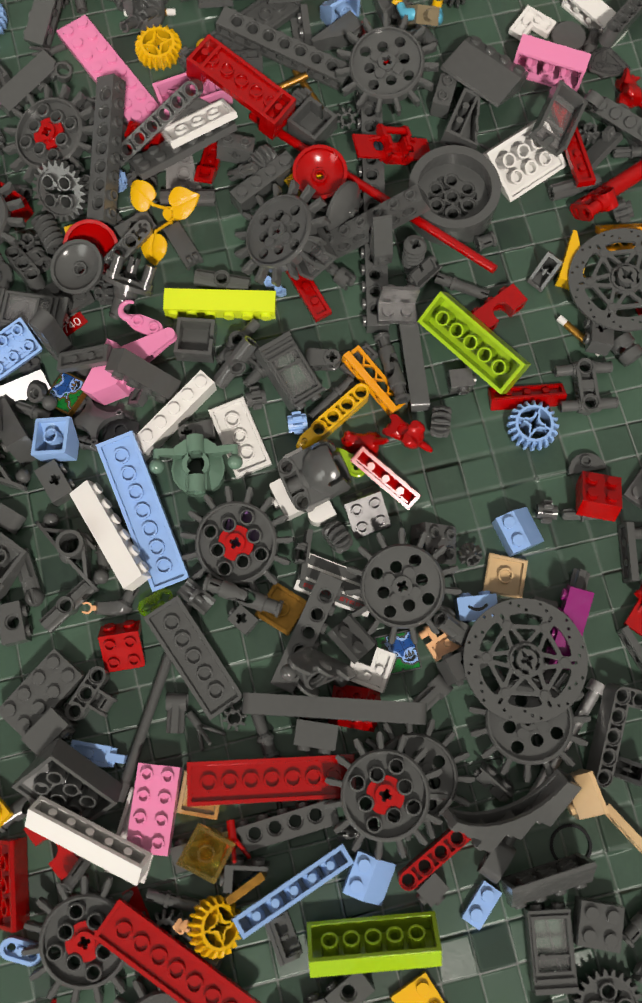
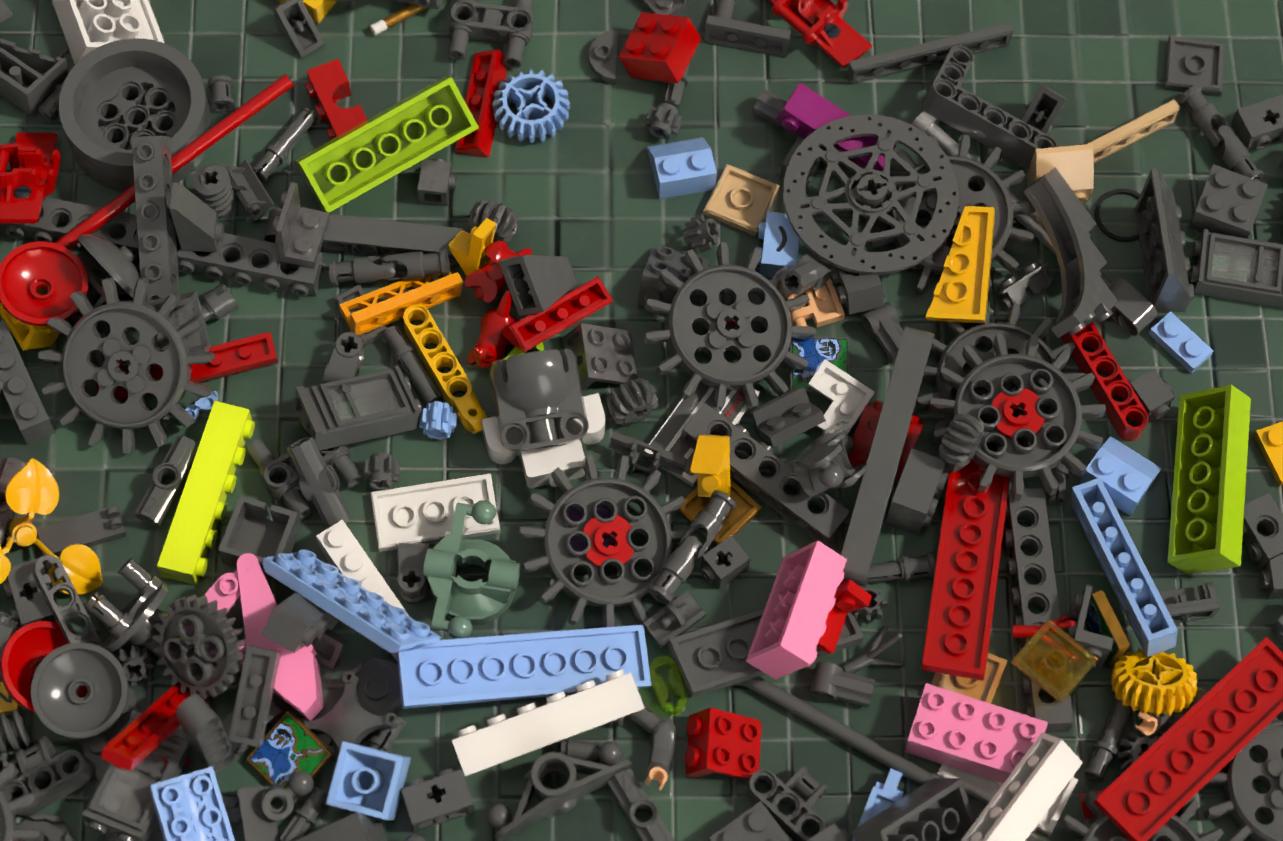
camera: 80 degrees left, 10 degrees down
none -> red plate [101,683,212,771]
none -> dark grey gear [153,595,245,699]
none -> light blue plate [262,550,441,653]
none -> yellow slope [448,218,497,276]
none -> dark grey slope [499,255,577,316]
none -> yellow slope [690,434,731,497]
none -> bright pink brick [746,540,847,680]
none -> red bracket [817,579,872,654]
none -> yellow wing [925,206,995,324]
none -> dark grey gear [939,413,984,467]

